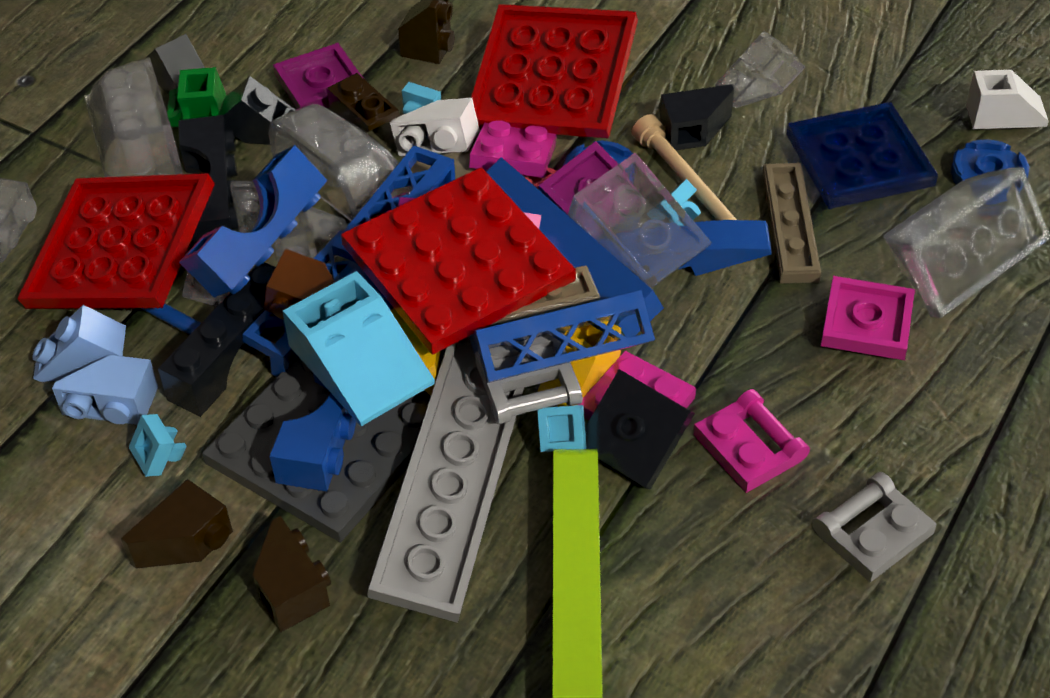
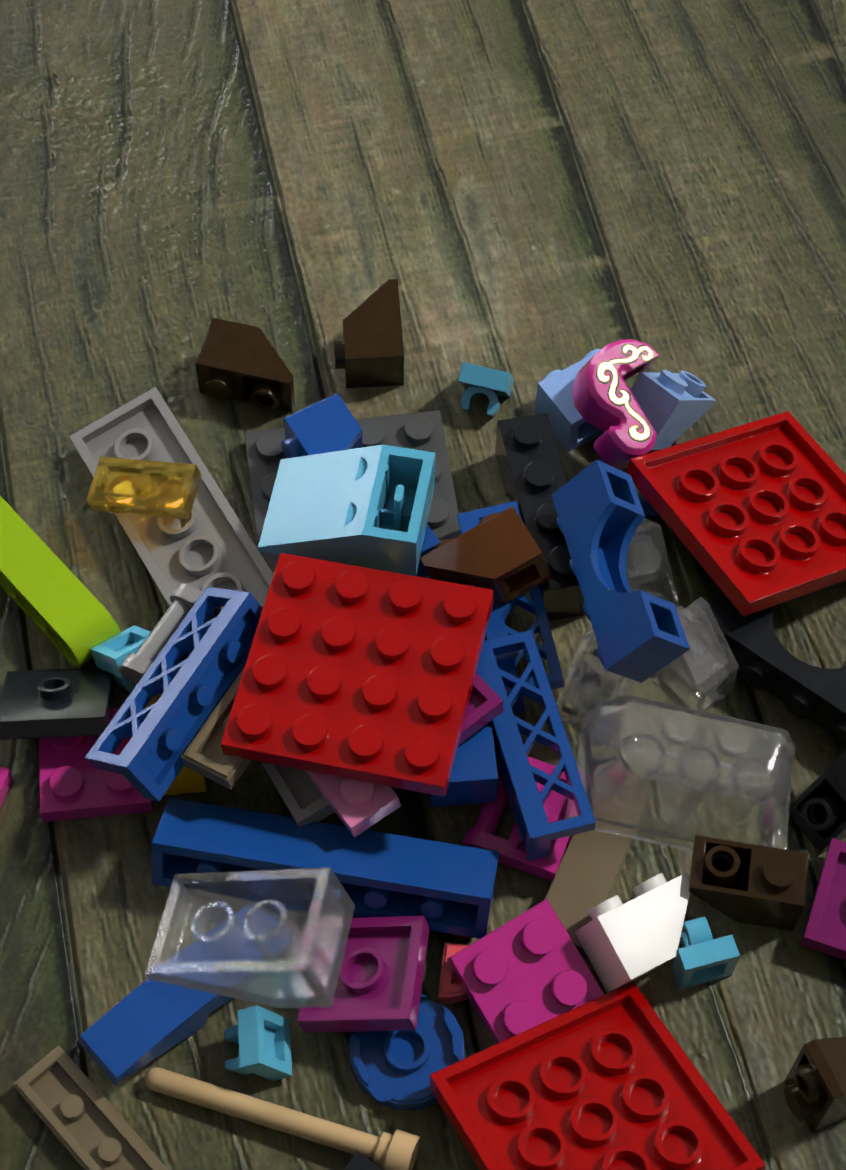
camera: 135 degrees right, 10 degrees up
none -> clear yellow plate [87,456,202,519]
none -> dark pink animal [572,339,660,469]

